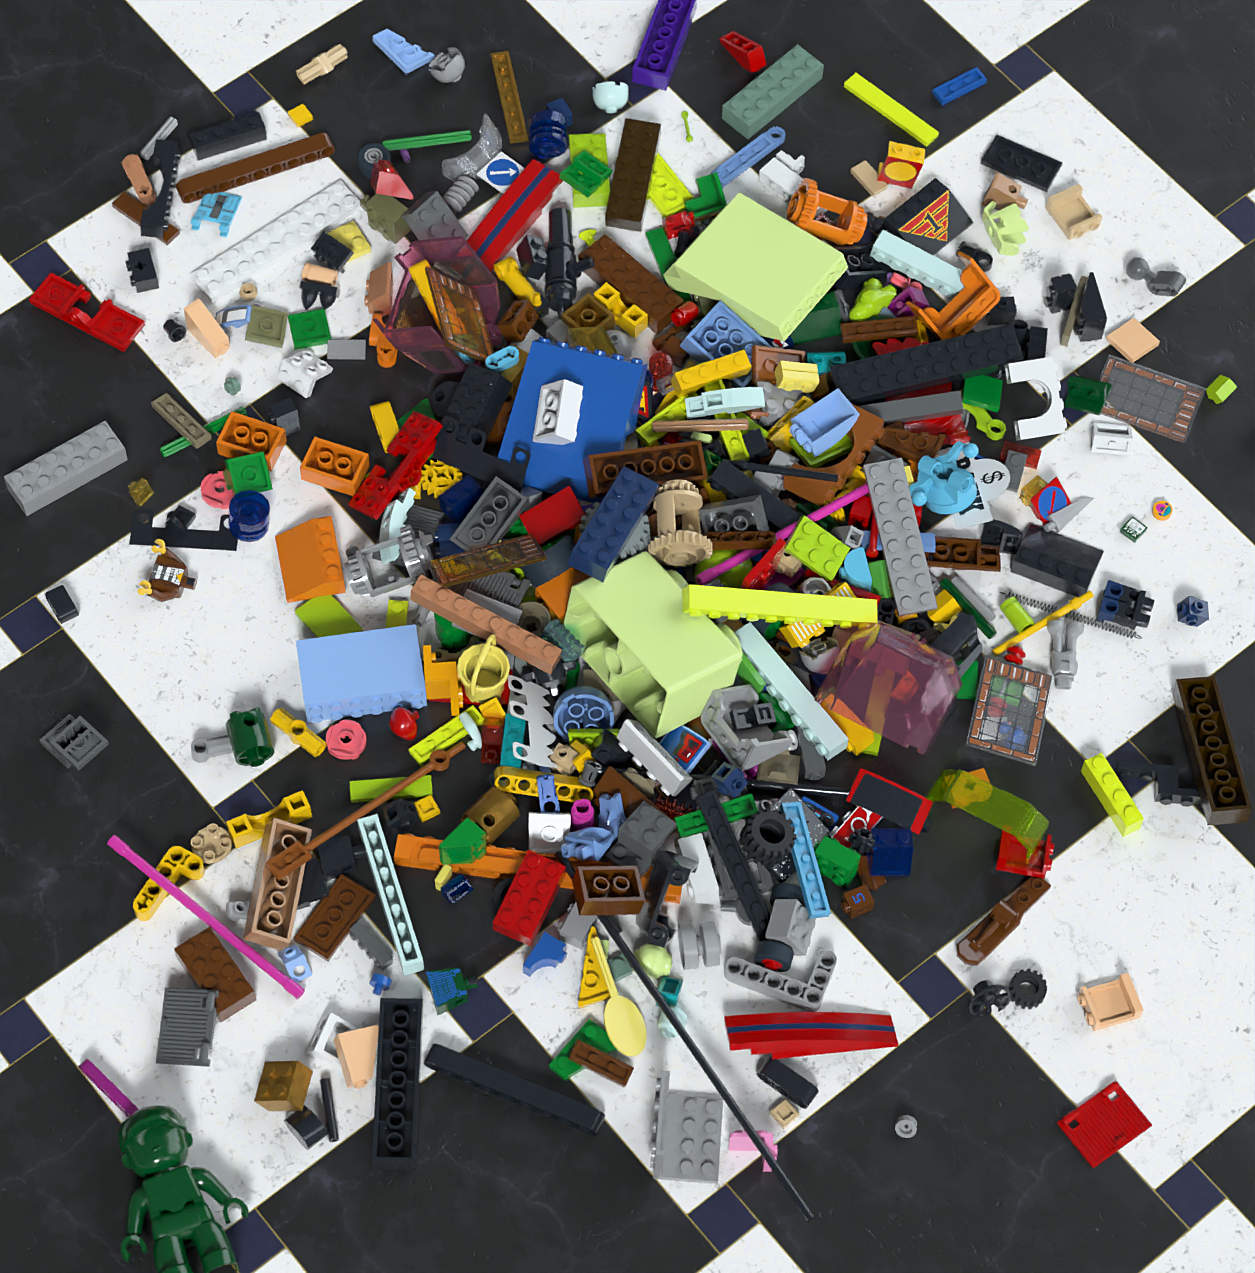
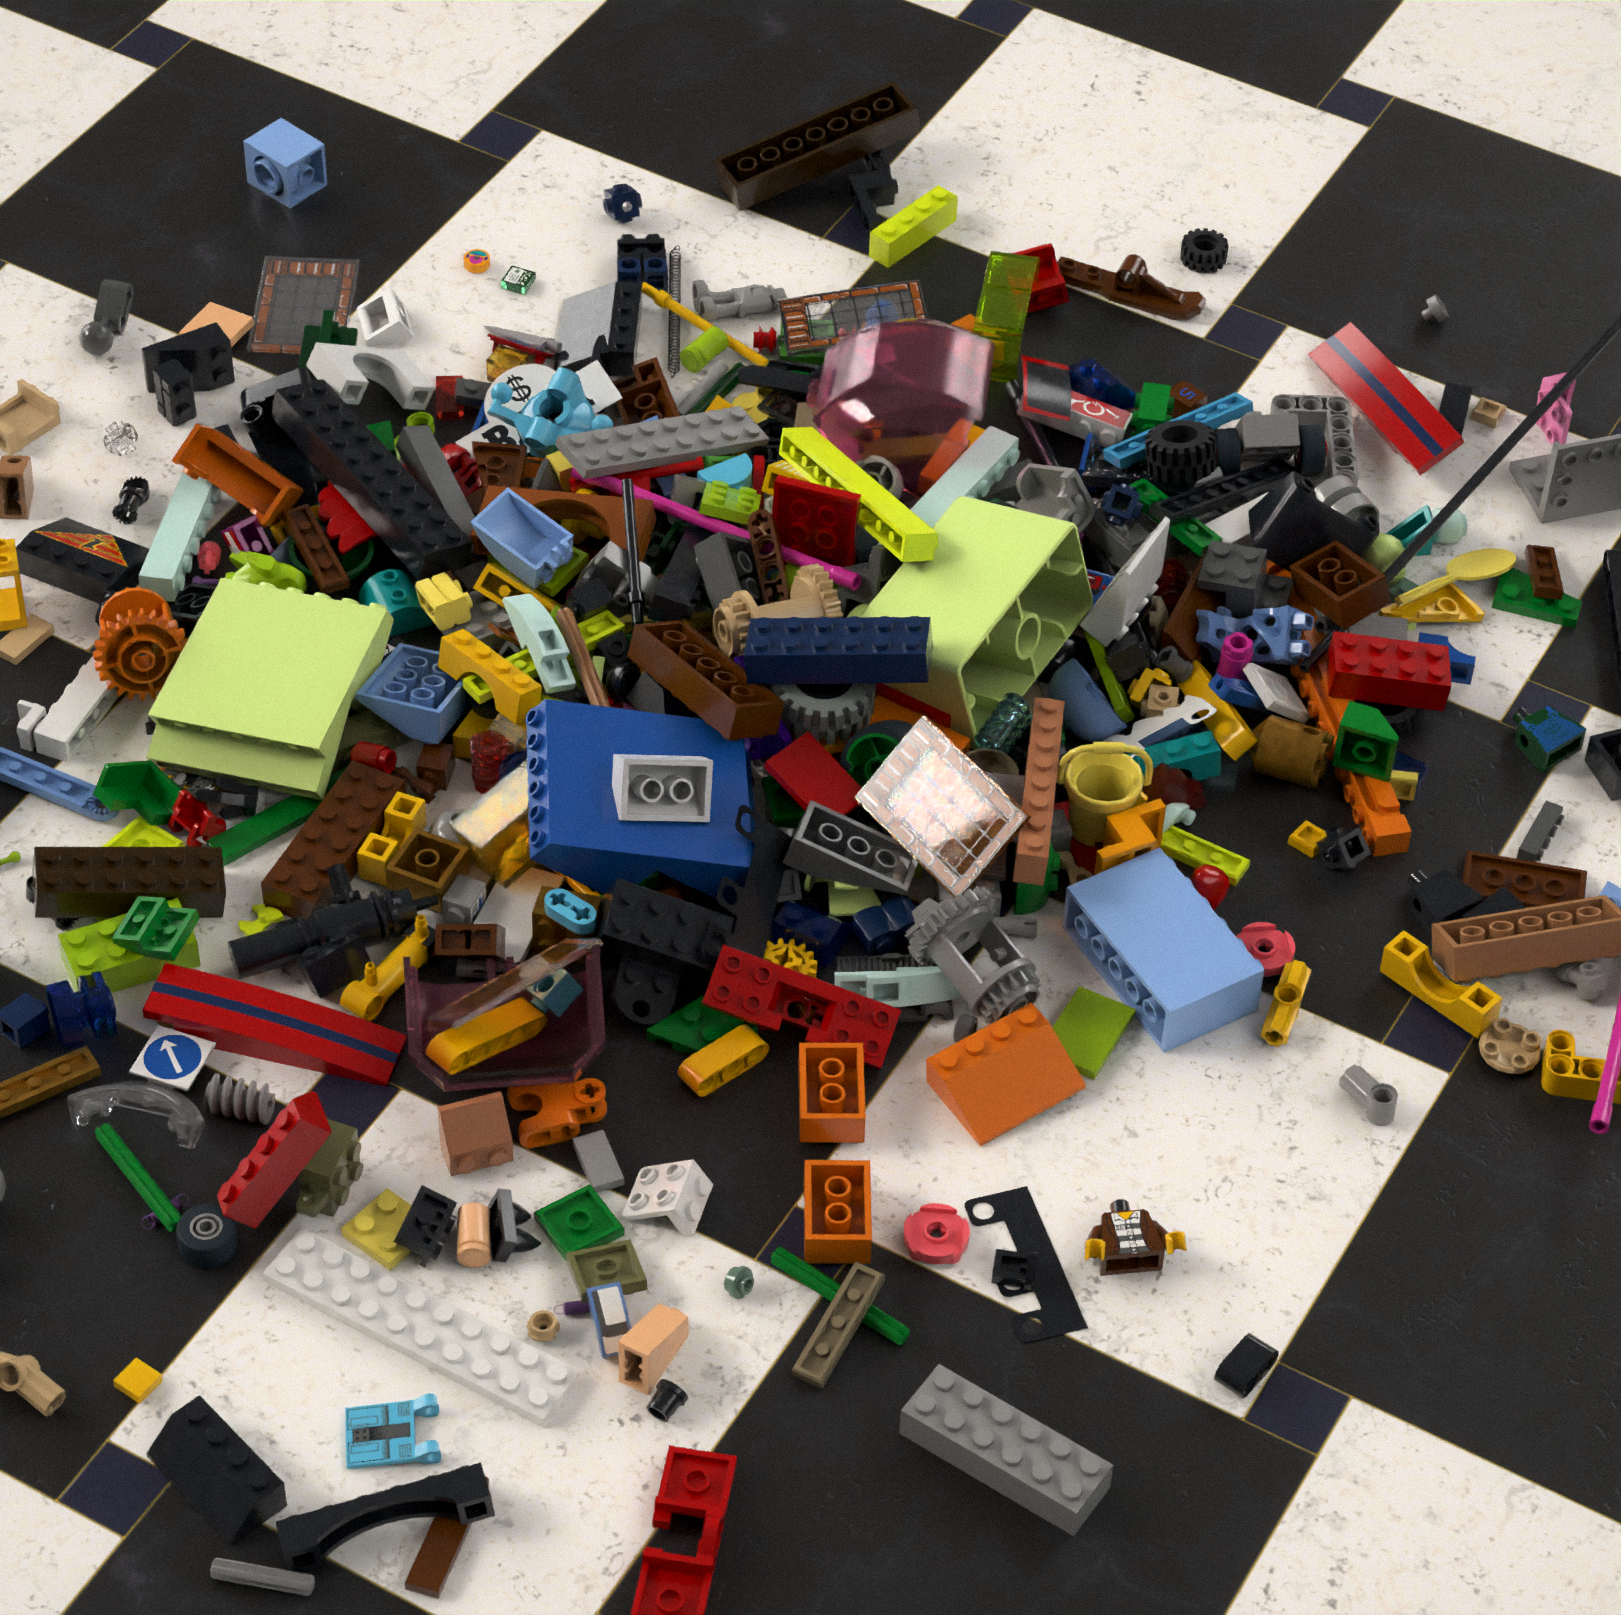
camera: 110 degrees left, 15 degrees down
dark grey bracket [39,714,109,771] -> none
nougat piece [121,154,157,206] -> none
black brick [125,248,159,293] -> none
clear yellow tile [128,478,154,506] -> none
reddish brown beam [175,133,335,203] -> none
green panel [223,452,273,499] -> none
dark green cylinder [225,708,275,767] -> none
clear blue wheel [228,490,270,542] -> none
dark orange bar [266,742,466,880] -> none
black brick [268,397,300,436] -> none
lime tile [350,775,433,803] -> none
light aqua brick [357,814,424,976] -> none
blue tile [369,974,392,995] -> none
neon yellow plate [385,600,409,628] -> none
dark grey brick [401,191,469,260] -> none
dark orange tile [752,345,805,385] -> none
black gear [848,828,875,854] -> none
black wheel [968,980,1012,1017] -> none
yellowish green piece [982,201,1029,256] -> none
red window [1057,1081,1153,1168] -> none
dark tan tile [1060,275,1088,347] -> none
light nougat panel [1077,973,1144,1031] -> none
lime piece [1206,375,1237,404] -> none

